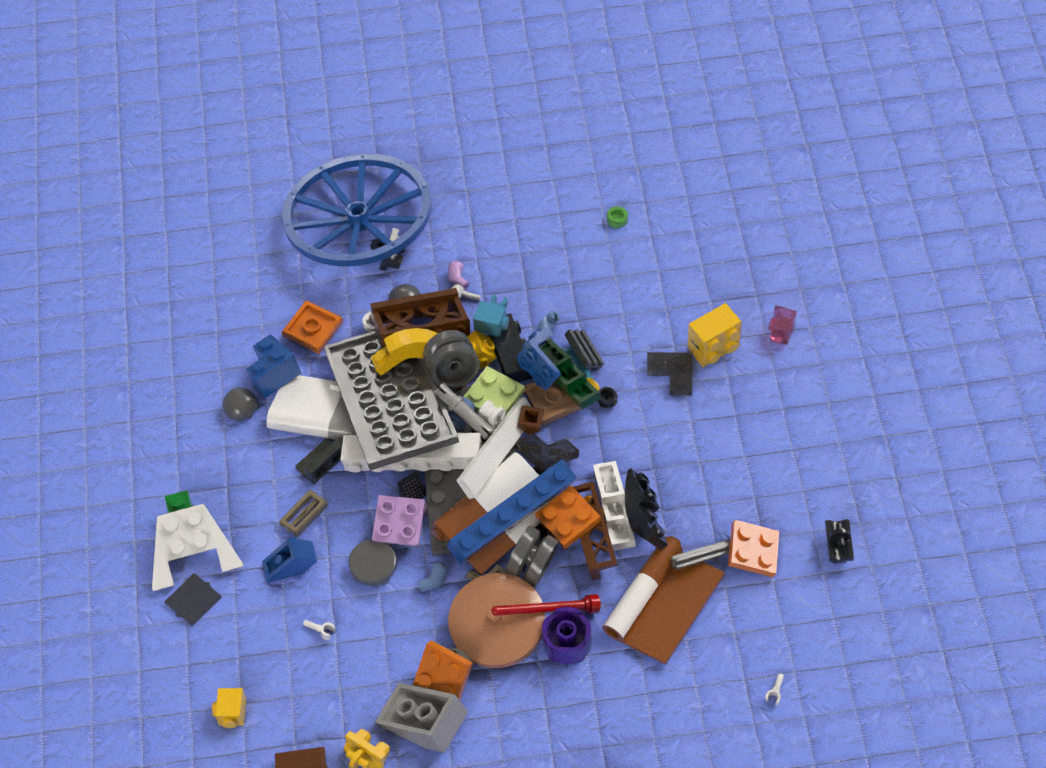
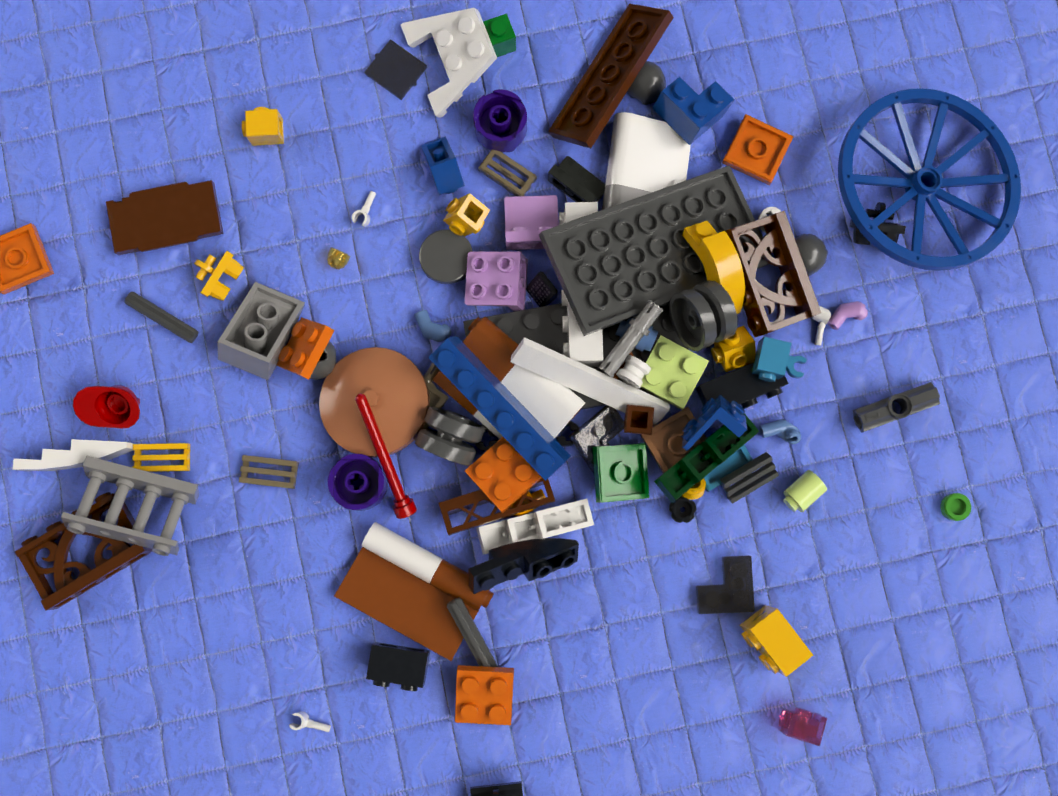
camera: 80 degrees right, 25 degrees up
none -> dark tan tile [239,455,299,489]
none -> clear yellow hinge [327,247,351,269]
none -> black brick [366,642,430,691]
none -> yellow brick [443,193,490,236]
none -> dark purple brick [473,89,527,152]
none -> lavender bracket [504,195,559,250]
none -> reddish brown plate [548,4,674,149]
none -> tile [593,443,649,503]
none -> yellowish green brick [783,470,827,512]
none -> dark grey piece [853,382,940,433]

